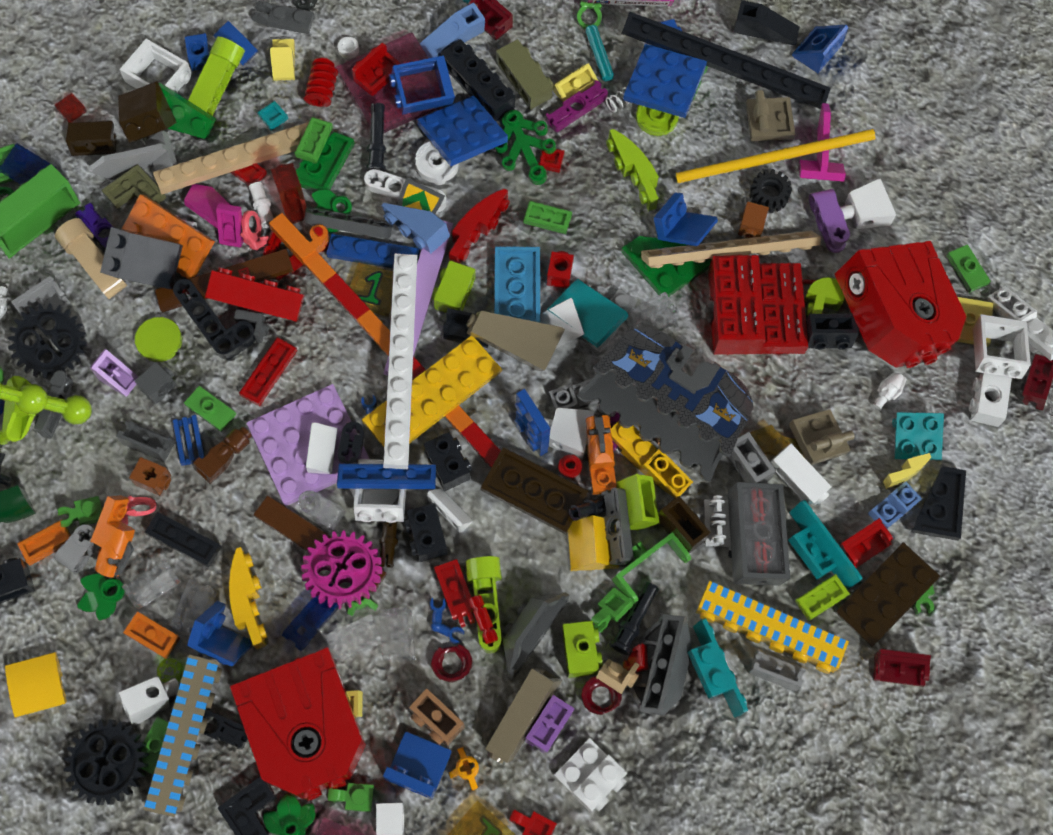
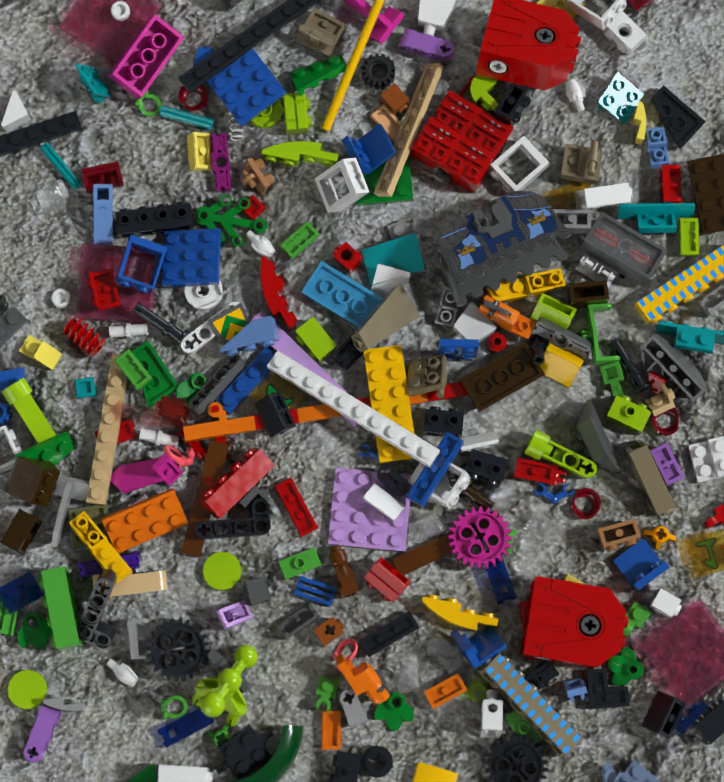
camera: 55 degrees left, 10 degrees up
slope [100,227,183,289] -> none
red axle [469,595,498,644] -> none
olive brick [496,39,554,110] -> none
none -> yellow slope [69,511,133,584]
none -> black beam [77,569,117,649]
none -> white pin [109,323,149,338]
none -> dark red piece [178,85,209,111]
none -> medium nougat hips [241,157,275,195]
none -> white piece [246,230,275,258]
none -> black hinge [254,392,296,438]
none -> lime brick [283,92,312,135]
none -> green wing [289,55,347,96]
none -> white window [315,158,369,213]
none -> black gear [361,746,393,778]
none -> red brick [364,557,411,603]
none -> light nougat tile [370,104,402,144]
none -> dark tan plate [407,353,447,398]
none -> white window [489,136,549,194]
none -> medium blue tile [563,677,587,702]

